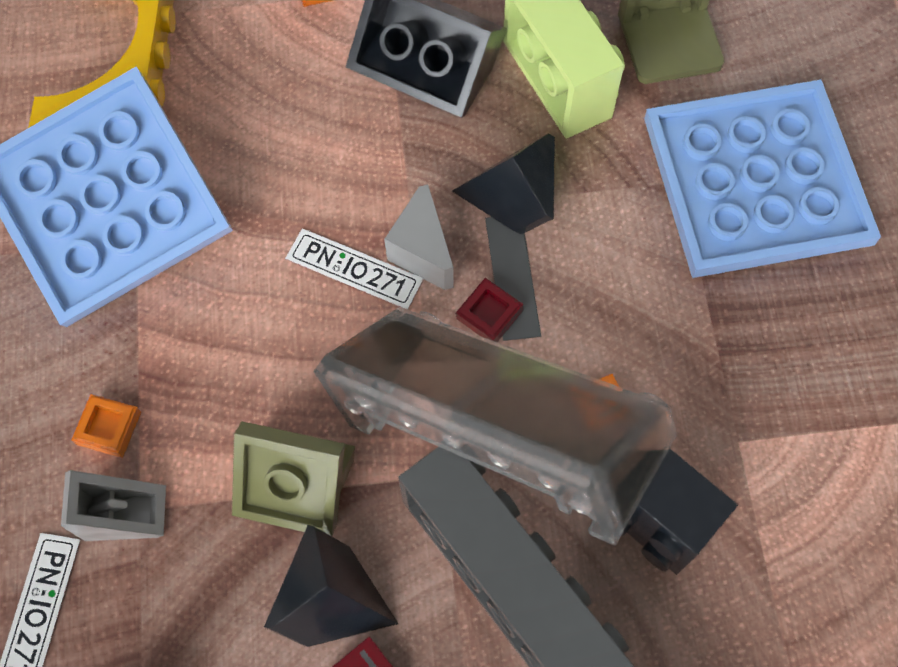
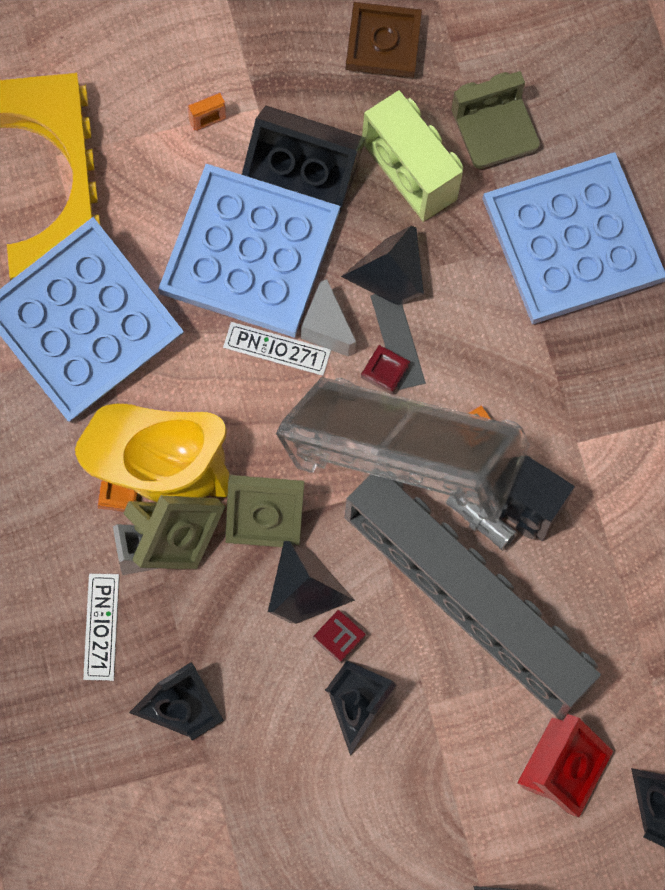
camera: 15 degrees left, 5 degrees up
none -> yellow piece [75,404,230,503]
none -> olive bracket [123,495,225,569]
none -> light blue plate [158,164,340,338]
none -> light grey pin [446,486,517,551]

